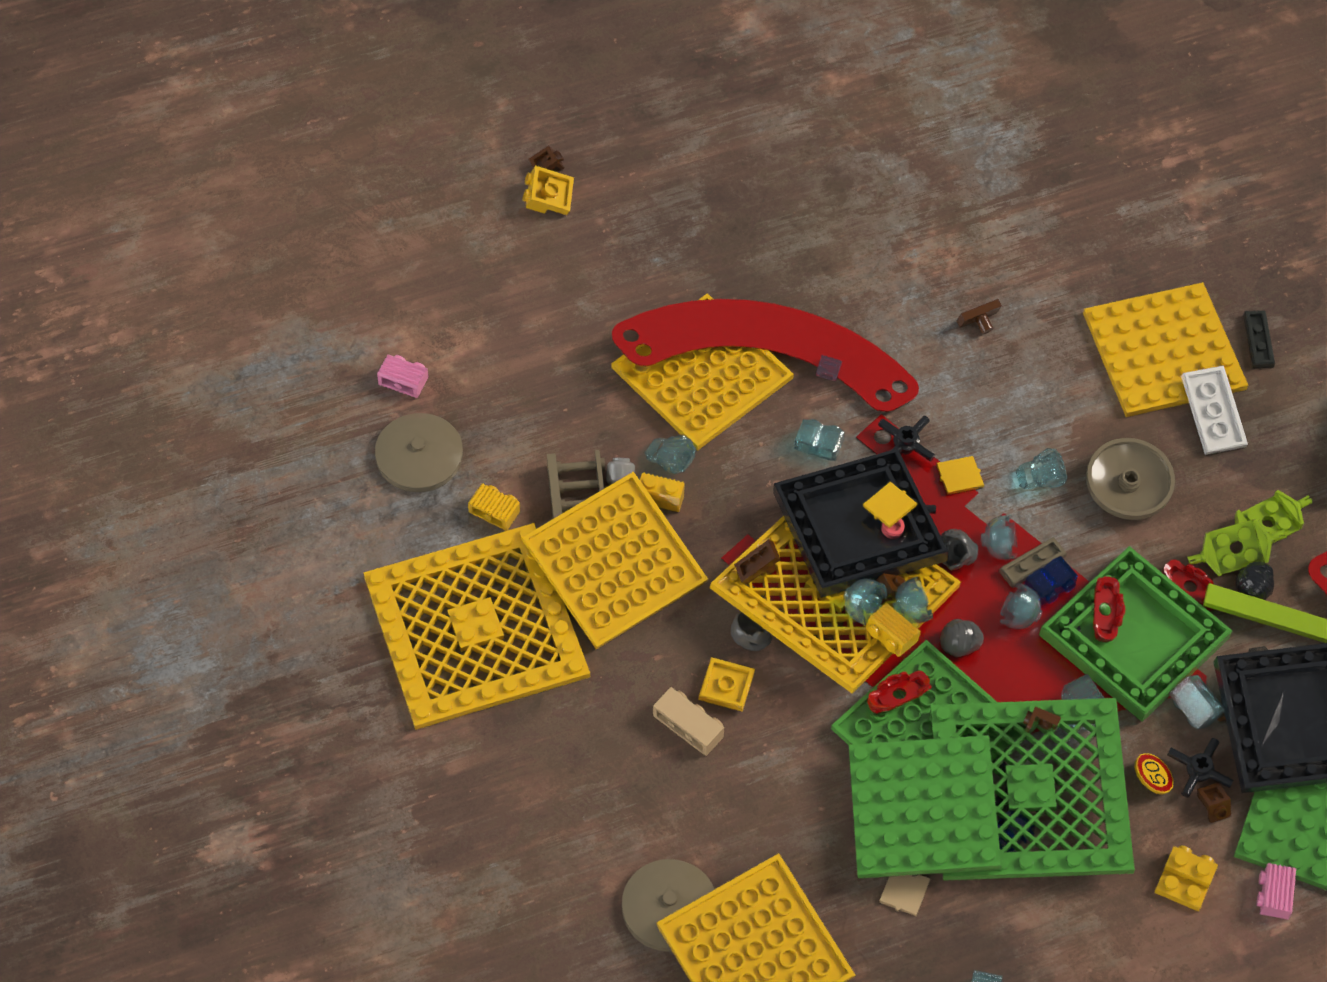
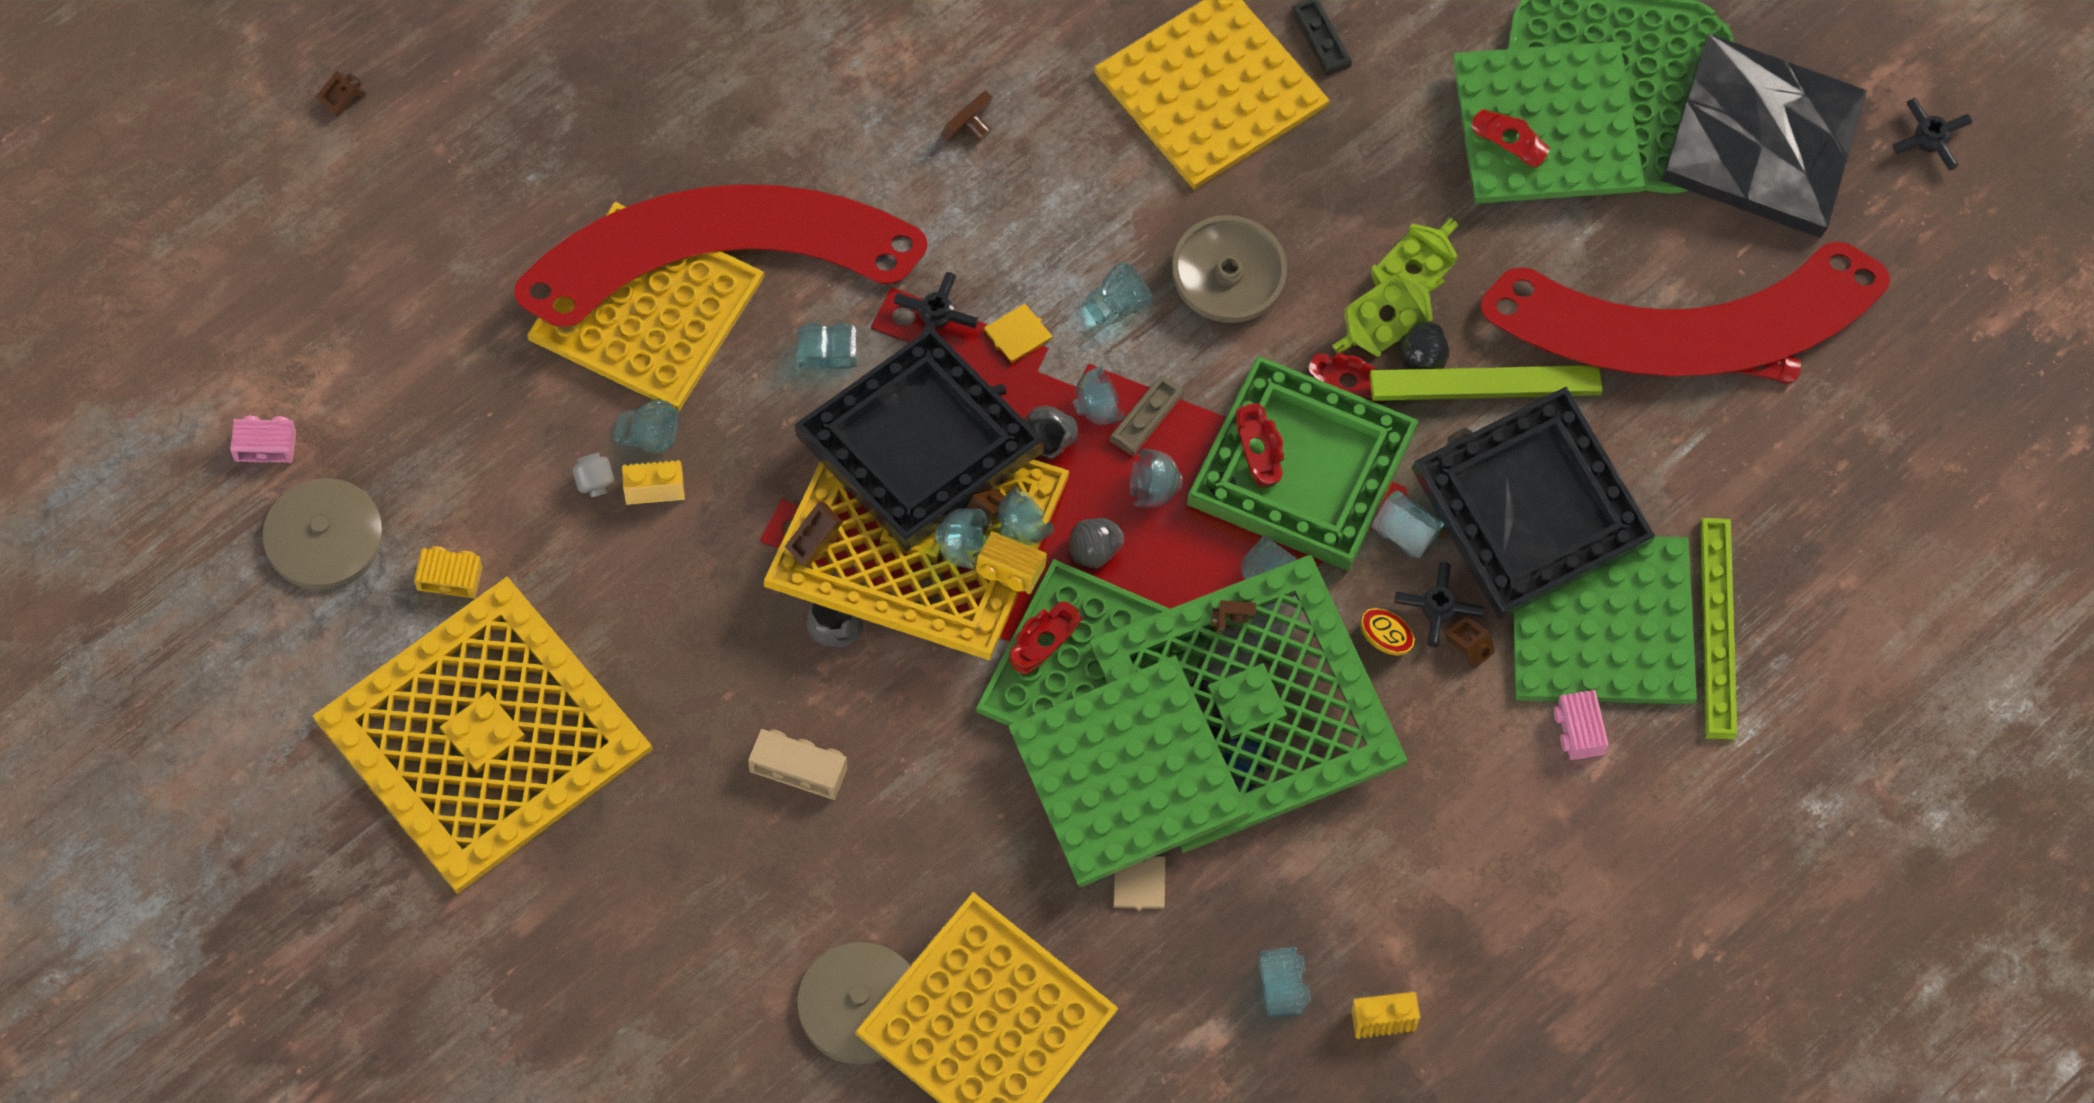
camera: 20 degrees left, 5 degrees up
yellow plate [522,166,574,215] -> none
yellow plate [522,471,708,650] -> none
dark tan fence [547,450,605,519] -> none
yellow plate [698,657,755,712] -> none
tile [816,355,842,381] -> none
yellow piece [863,482,917,528] -> none
coral tile [881,519,905,539] -> none
clear blue brick [1024,556,1078,605] -> none
yellow plate [1154,845,1218,912] -> none
white tile [1181,365,1248,455] -> none

